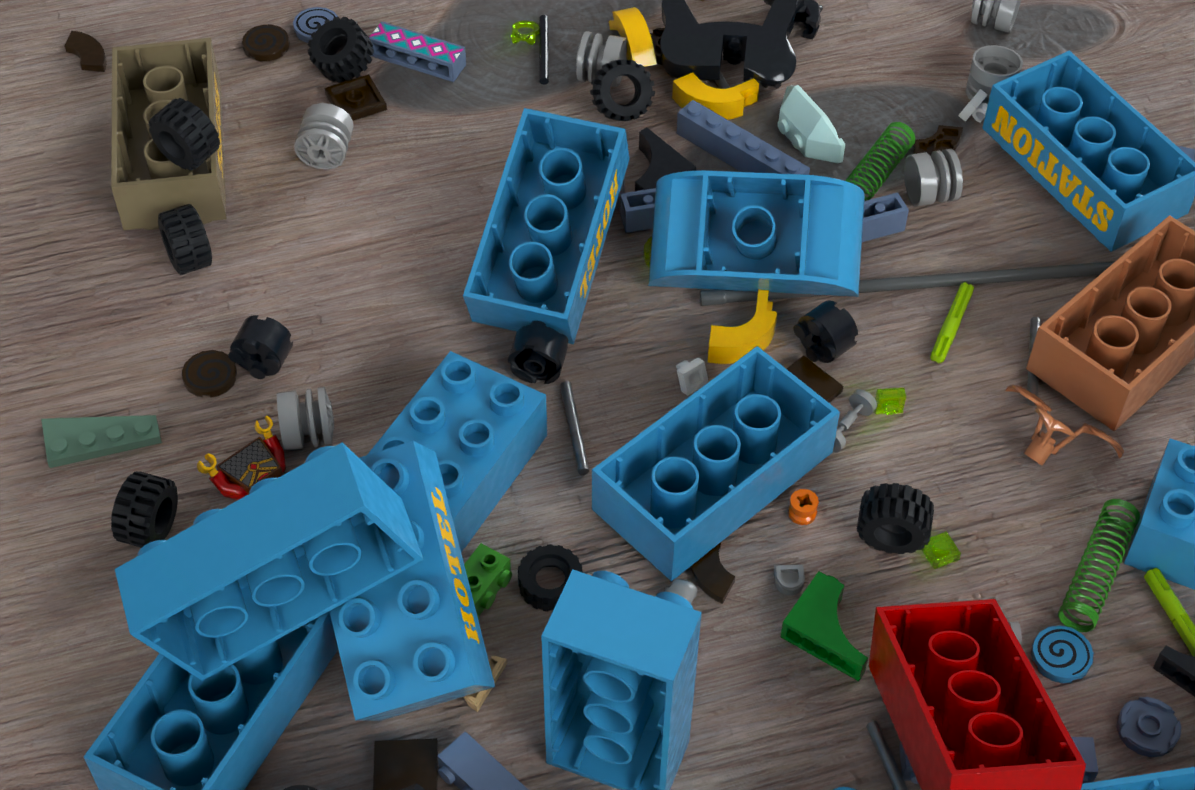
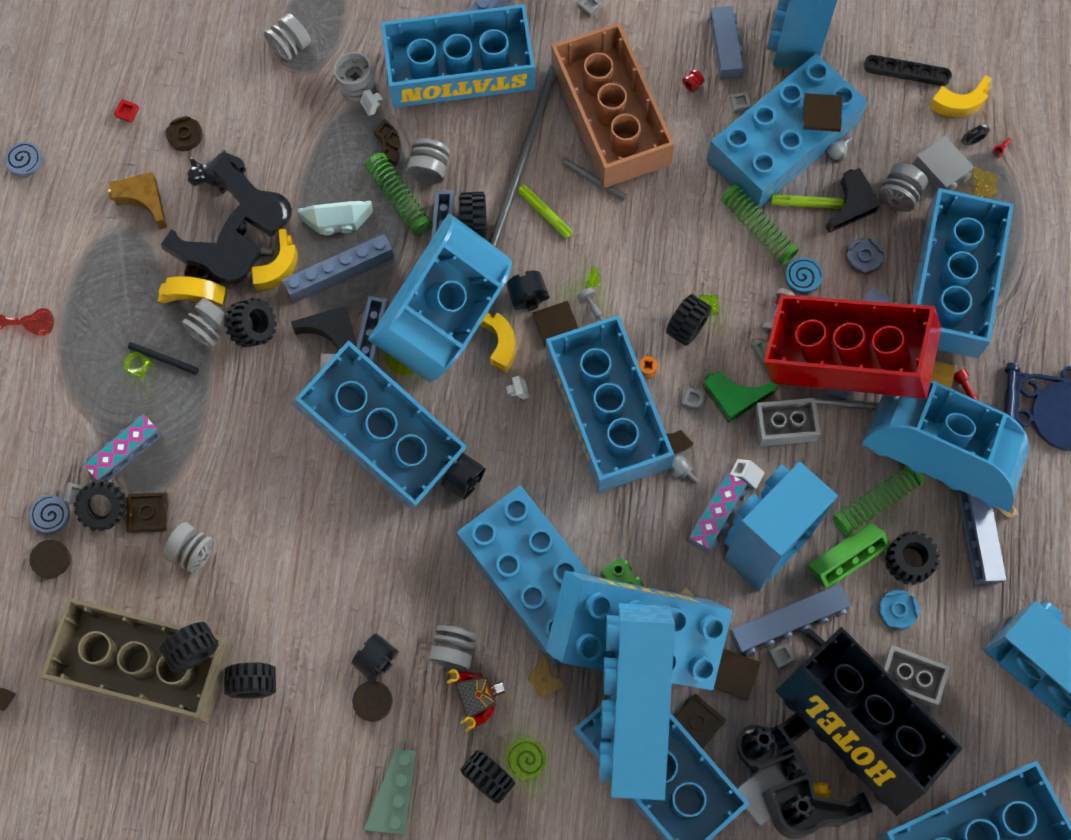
camera: 65 degrees left, 20 degrees up
black tyre [518,544,583,612] -> none
flat silver bar [560,381,589,475] -> none
nougat plant [1005,384,1124,466] -> none
none -> black tyre [459,191,487,238]
none -> dark brown tile [675,694,726,749]
none -> white brick [730,459,765,489]
none -> light grey brick [754,398,820,446]

